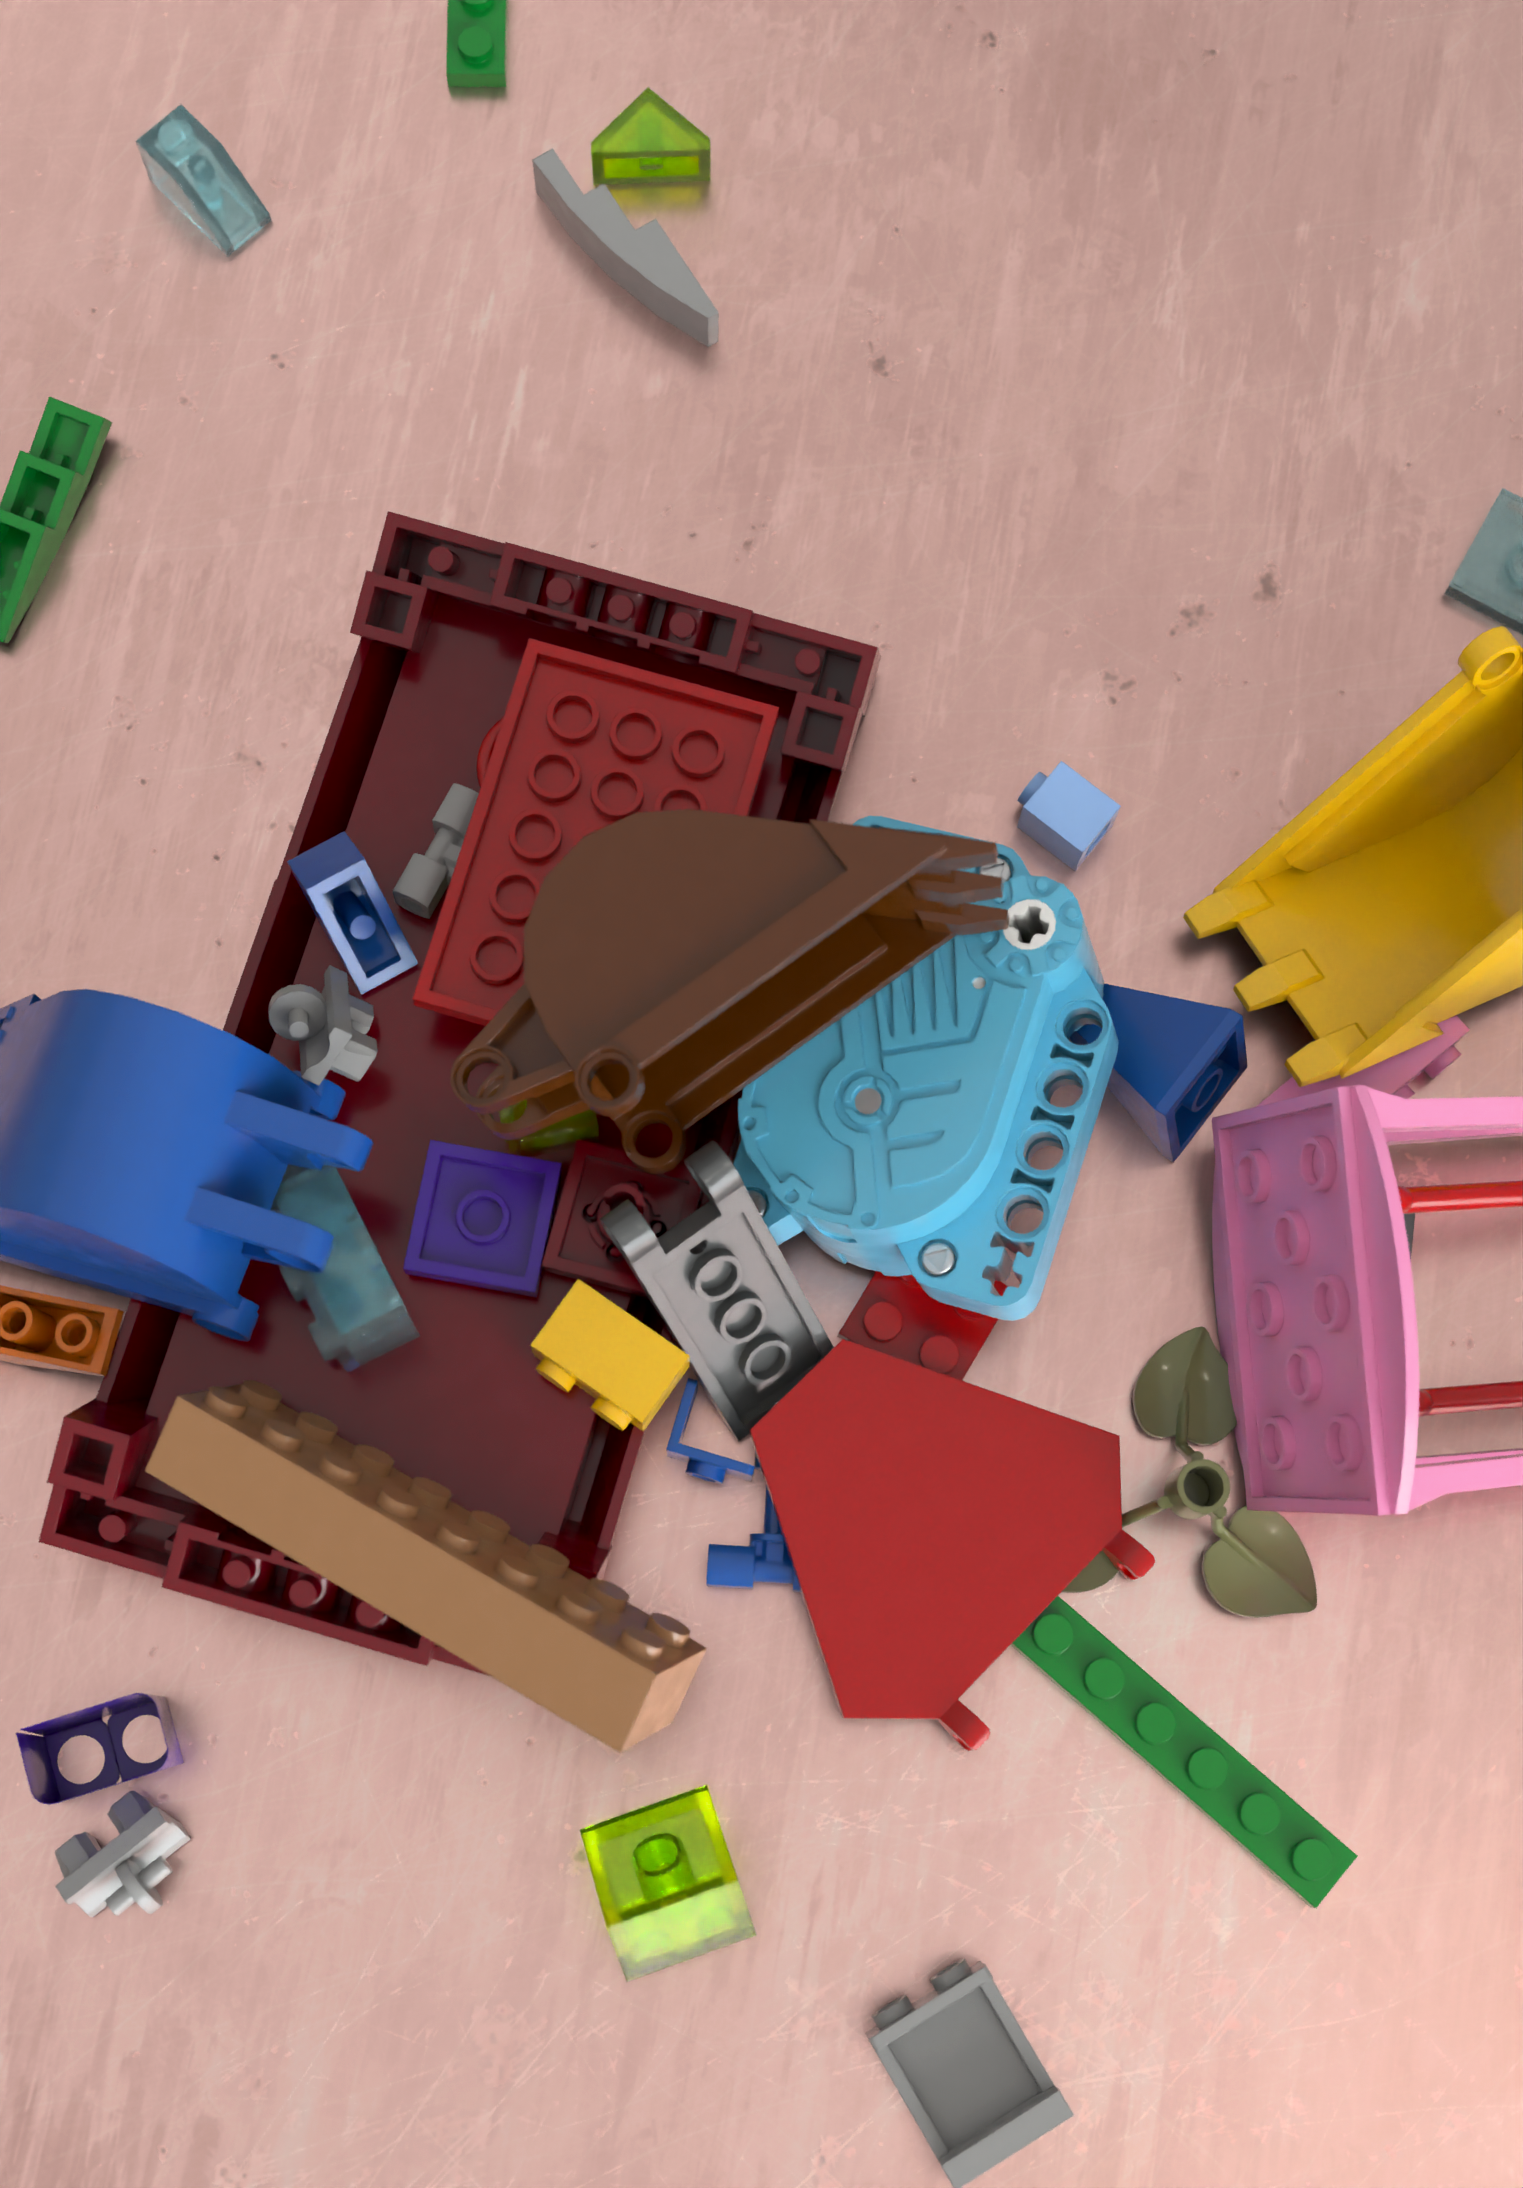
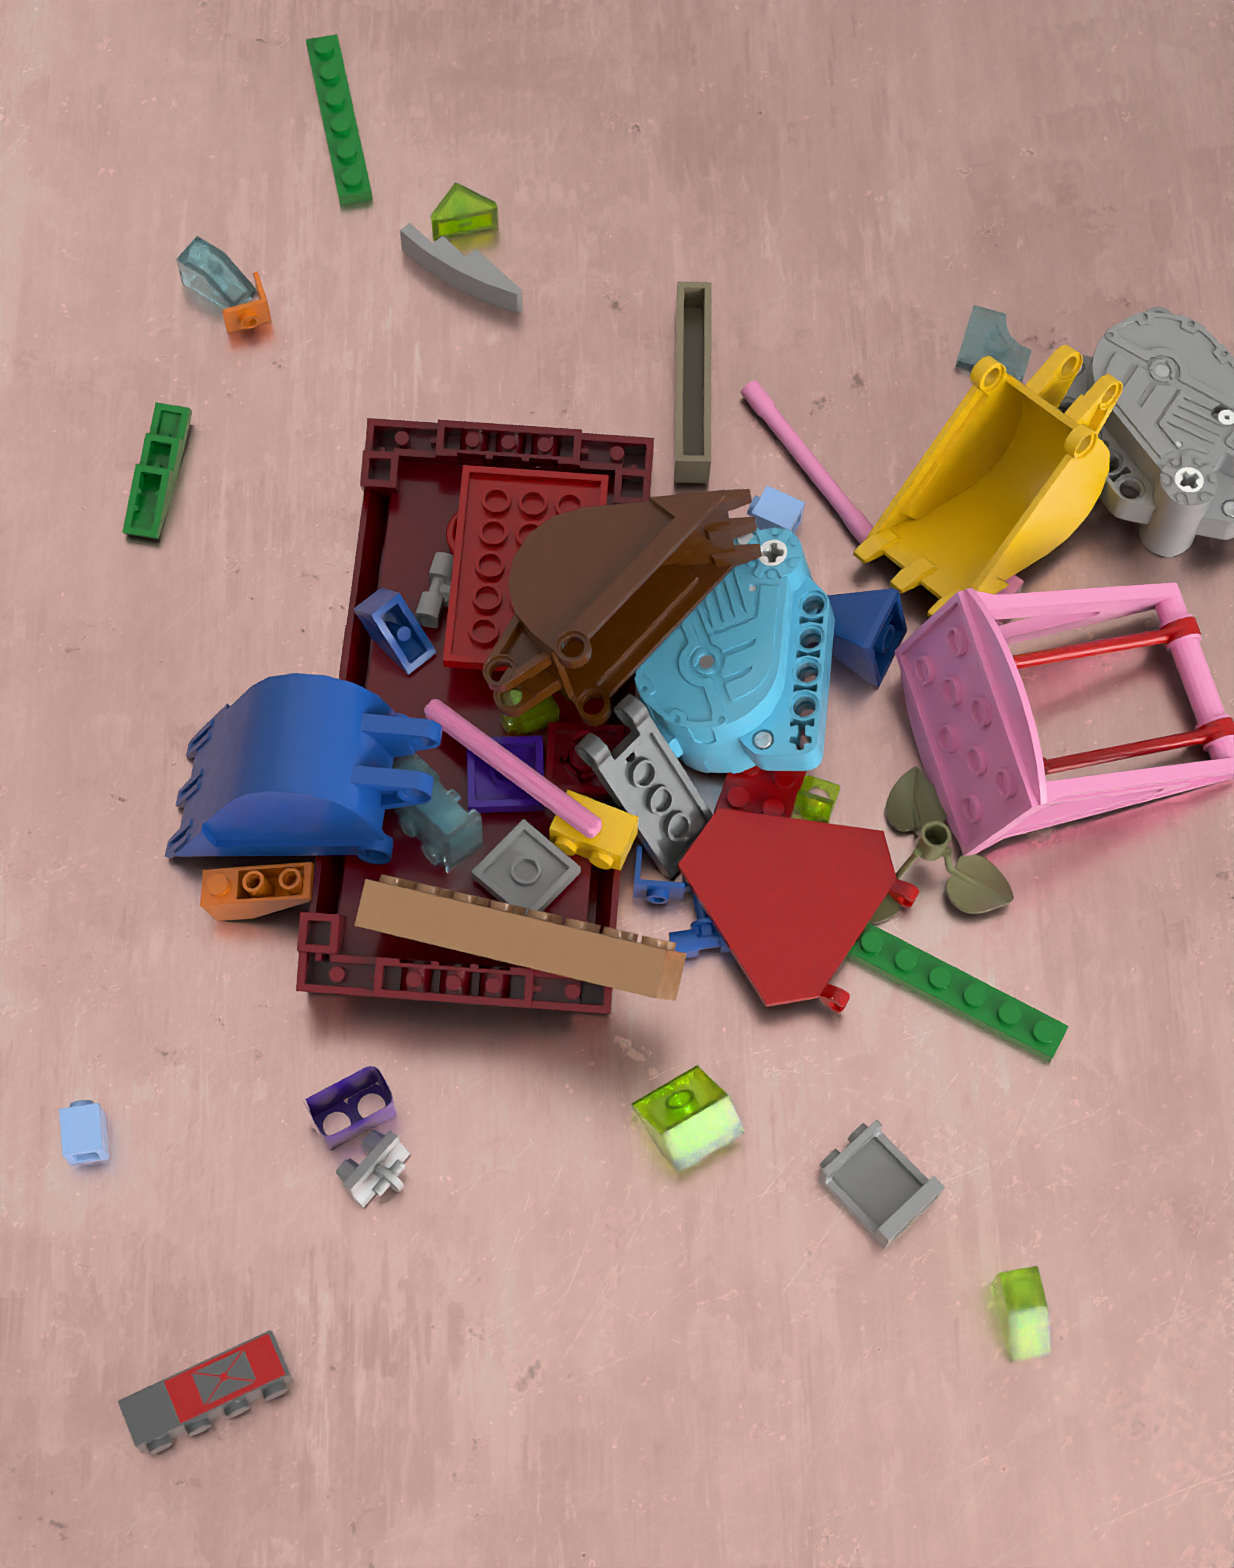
camera: 10 degrees left, 10 degrees down
light grey hips [268,965,378,1085] -> none
none -> orange bracket [222,272,272,332]
none -> bright pink axle [424,699,603,838]
none -> light grey plate [471,819,581,916]
none -> dark tan brick [674,281,712,483]
none -> bright pink piece [741,380,873,544]
none -> clear neon green bracket [793,775,840,823]

